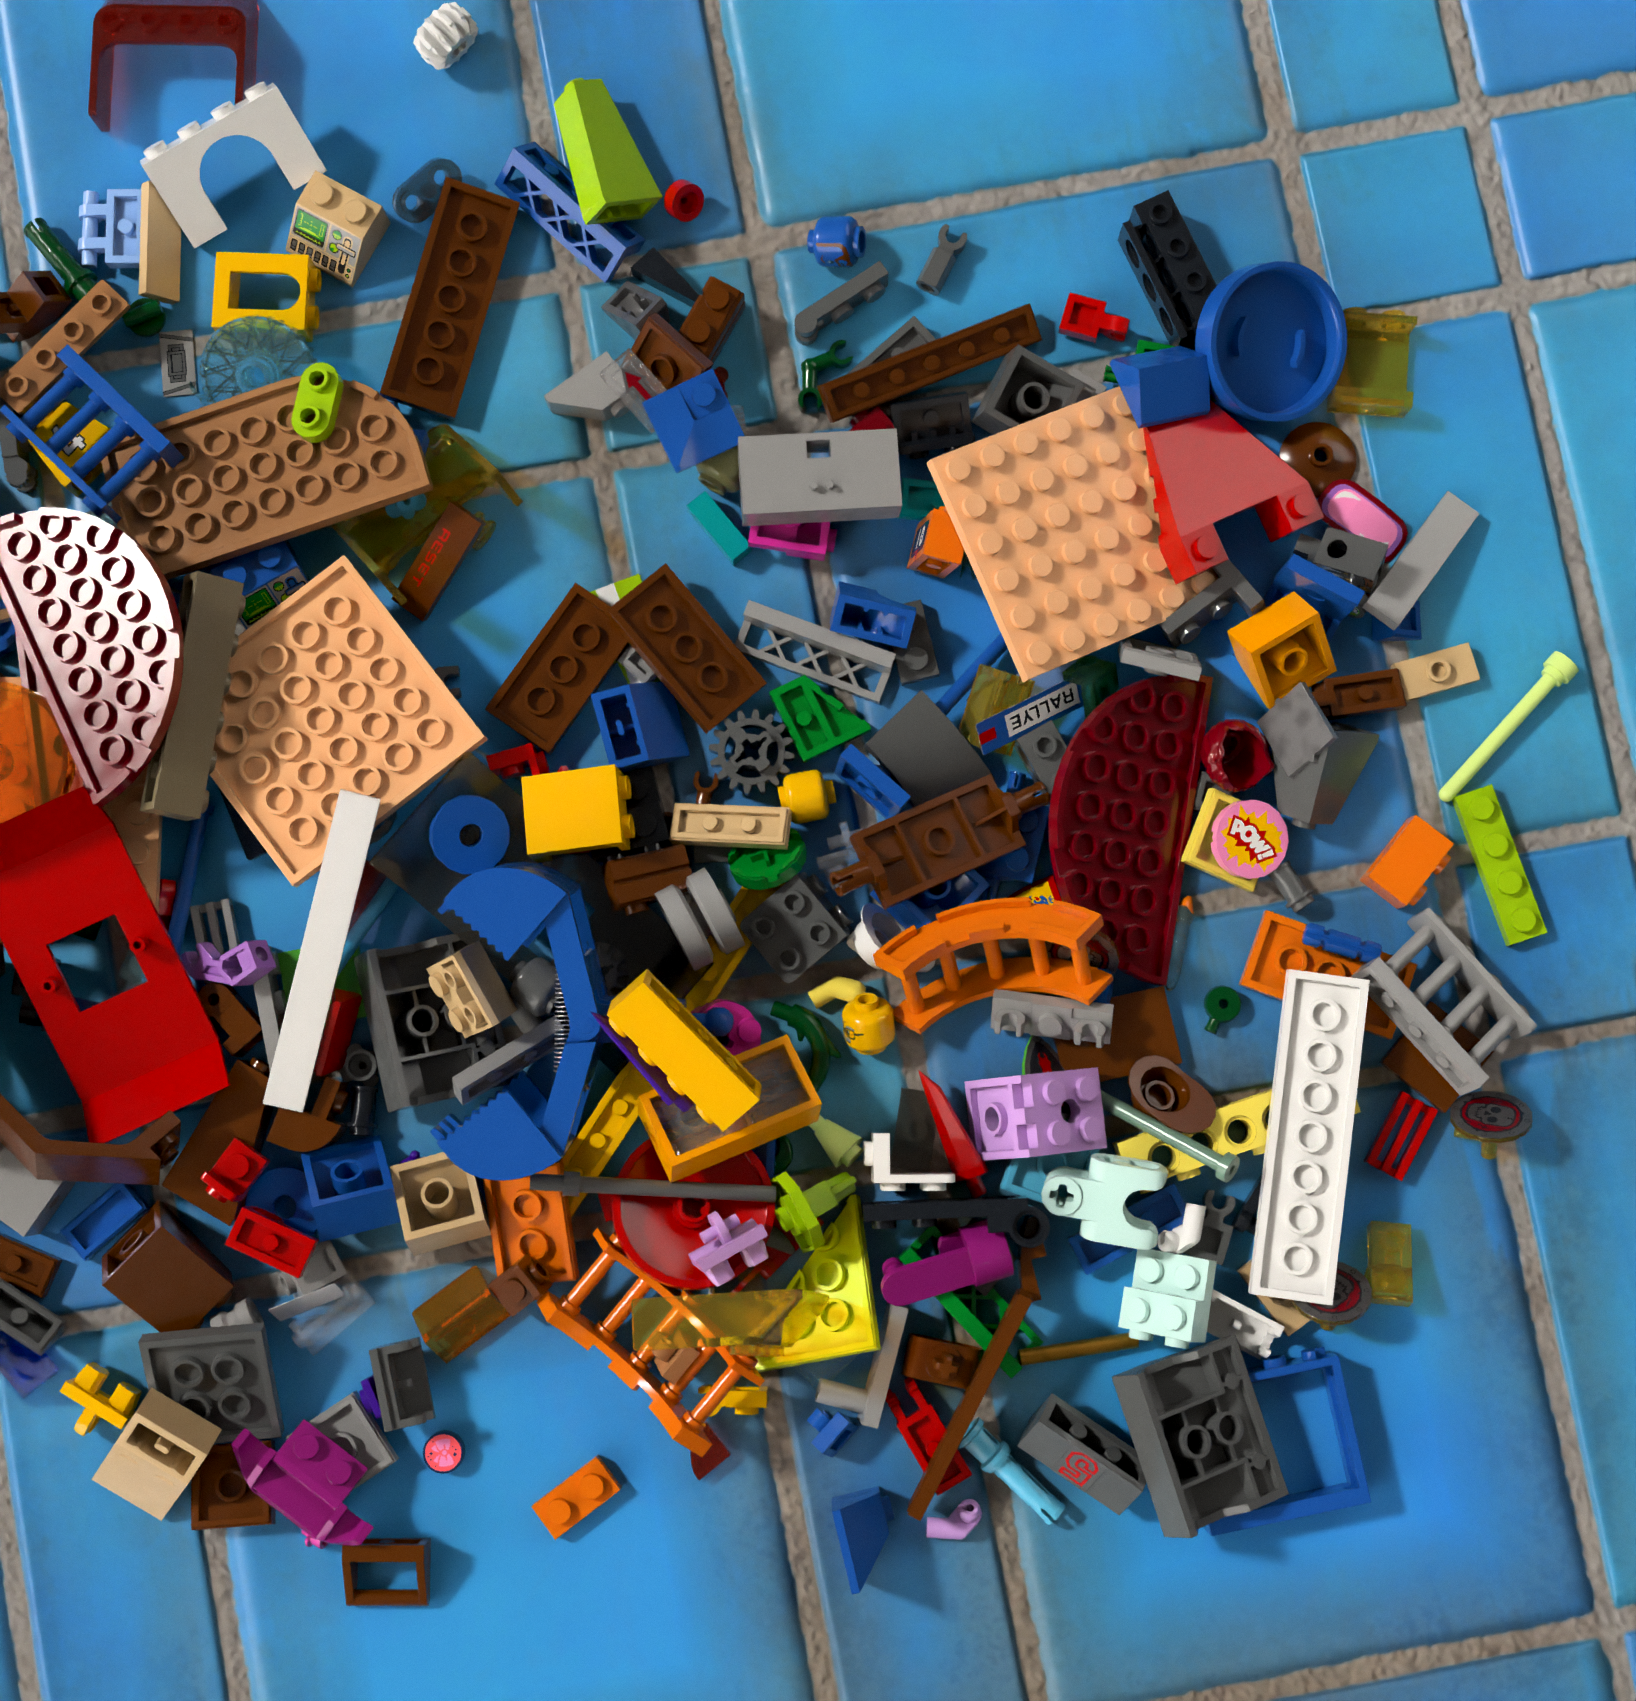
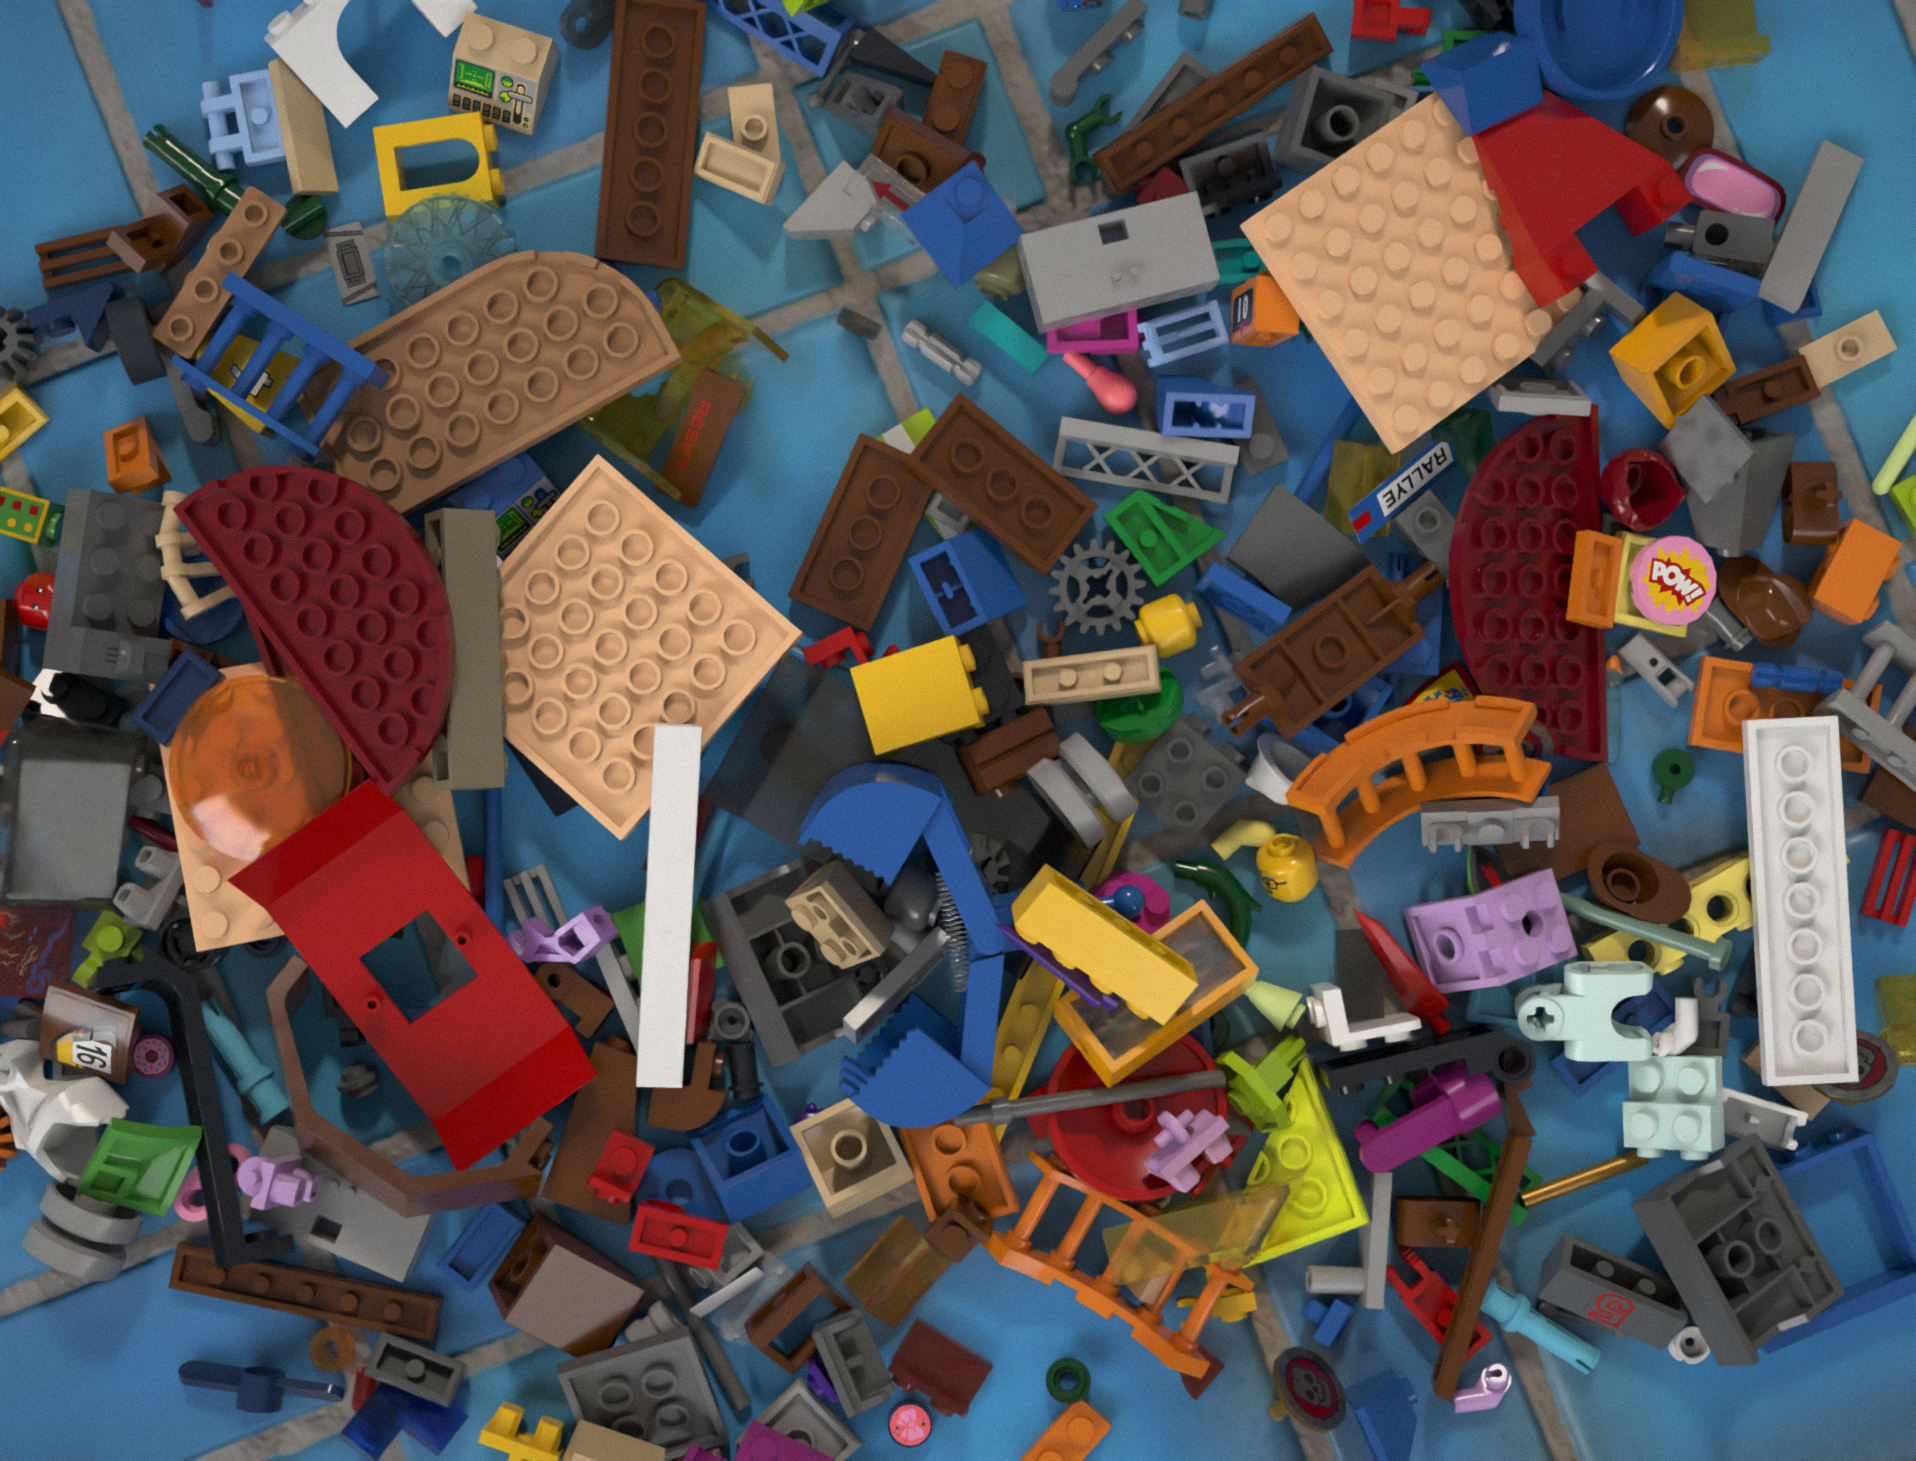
camera: 15 degrees left, 5 degrees up
lime plate [291,362,344,443] -> none
blue tile [429,795,510,875] -> none
none -> dark grey plate [335,1061,381,1101]
none -> dark grey bar [650,1255,752,1411]
none -> tan tile [692,131,787,206]
none -> tan plate [728,83,781,161]
none -> reddish brown tile [744,1261,855,1375]
none -> dark grey hinge [806,29,864,109]
none -> clear smoke tile [836,307,882,342]
none -> clear red bracket [887,1316,993,1418]
none -> light grey axle [901,319,982,386]
none -> dark green plate [1046,1358,1091,1404]
none -> coral piece [1062,353,1138,415]
none -> light blue tile [1137,299,1229,368]
none -> shield [1269,1346,1347,1433]
none -> dark grey hinge [1536,1300,1627,1339]
none -> orange plate [1566,530,1624,629]
none -> light grey bar [1617,630,1695,708]
none -> white plate [1668,1319,1710,1364]
none -> reddish brown piece [1717,555,1813,650]
none -> reddish brown beam [1781,461,1843,546]

